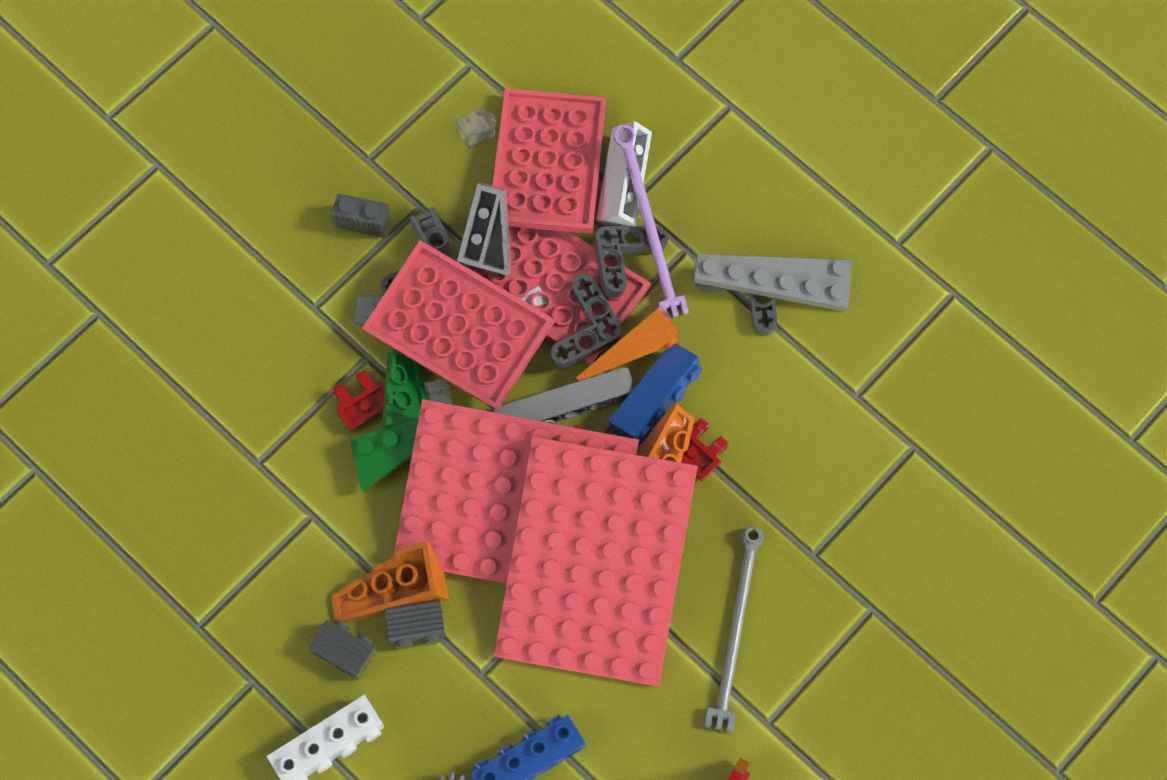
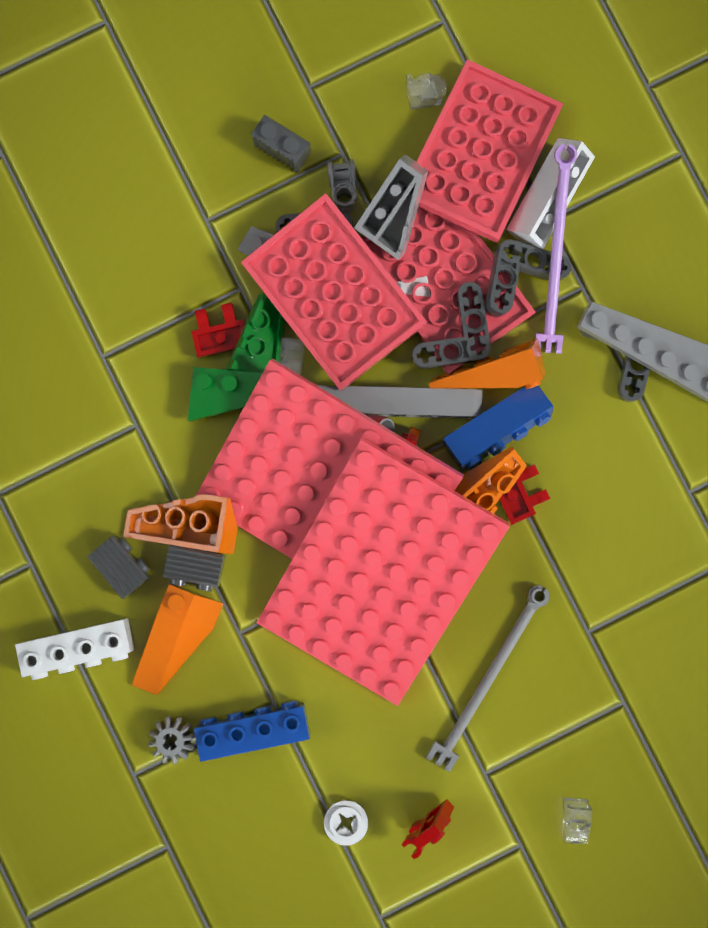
camera: 20 degrees right, 15 degrees up
none -> orange wedge [132,584,224,695]
none -> clear leg [562,797,592,844]

